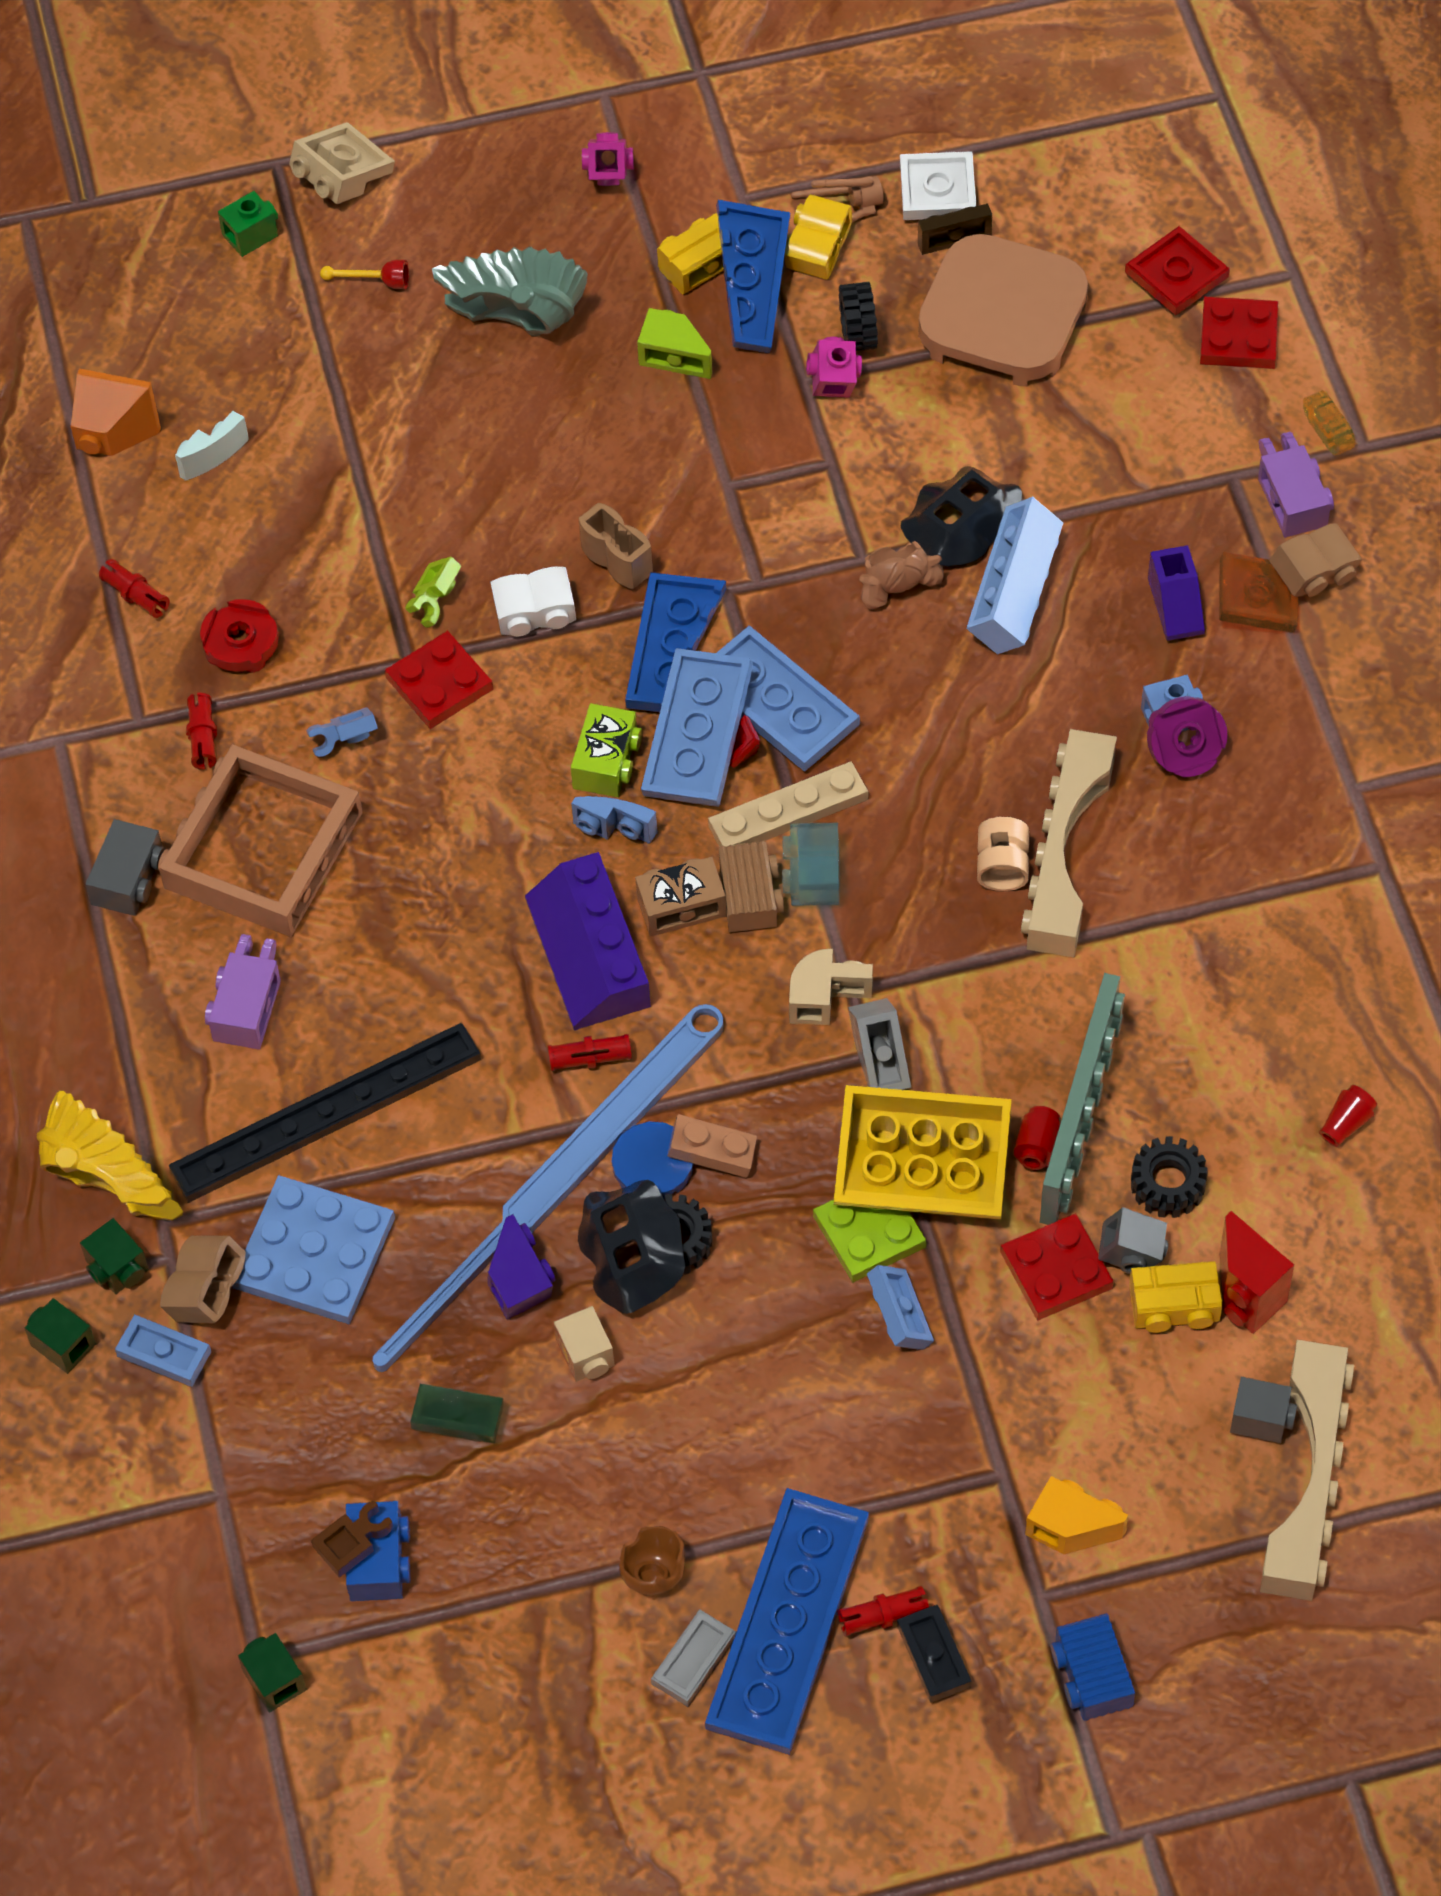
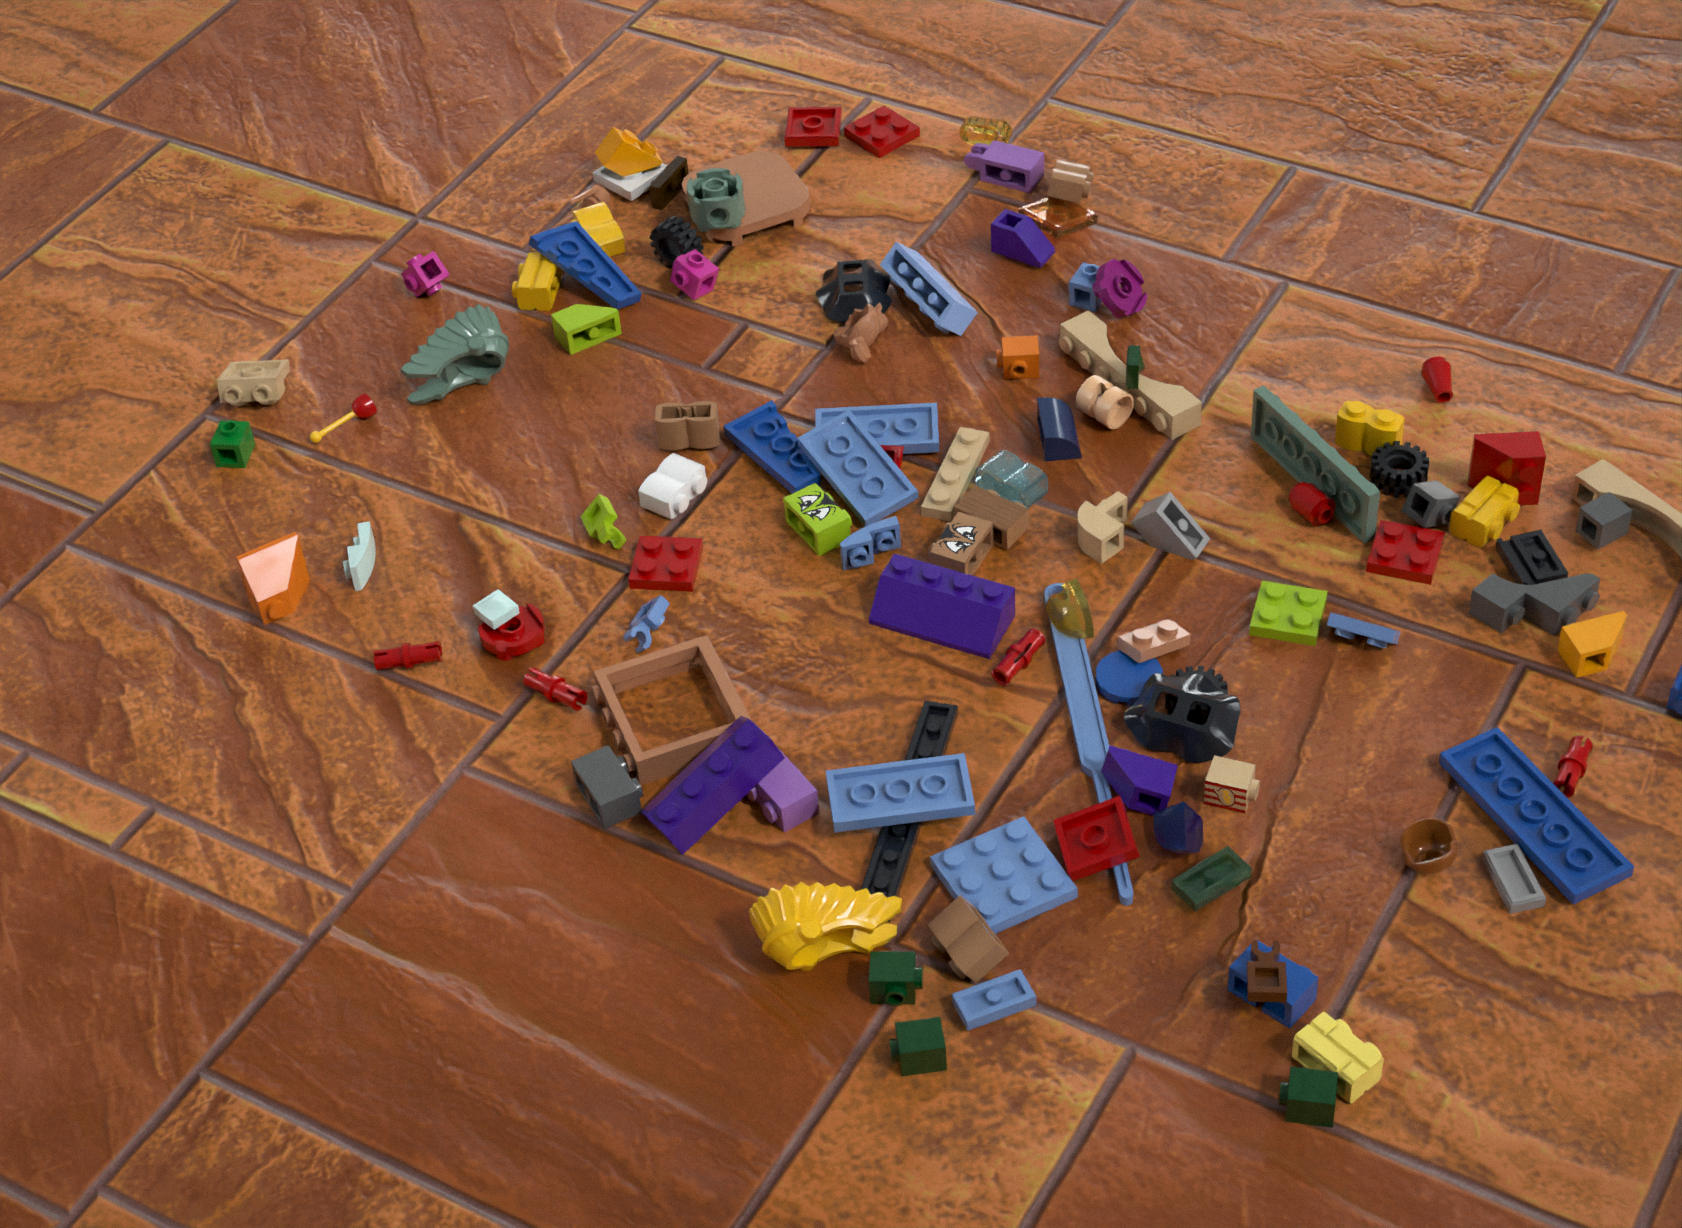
camera: 45 degrees left, 15 degrees down
yellow slope [834,1085,1012,1219] -> none
black plate [897,1604,972,1703] -> none
none -> light aqua tile [472,590,520,630]
none -> light orange slope [594,127,663,177]
none -> dark purple slope [640,716,785,855]
none -> sand green brick [686,168,746,232]
none -> medium blue plate [826,753,975,833]
none -> orange brick [996,335,1040,379]
none -> dark blue brick [1037,397,1082,462]
none -> clear yellow brick [1045,579,1094,639]
none -> red plate [1053,795,1140,881]
none -> dark green tile [1126,345,1145,389]
none -> clear blue brick [1153,802,1203,854]
none -> light yellow brick [1292,1012,1384,1104]
none -> yellow brick [1335,401,1405,456]
none -> dark grey arch [1469,573,1600,636]
none -> black plate [1495,530,1568,585]

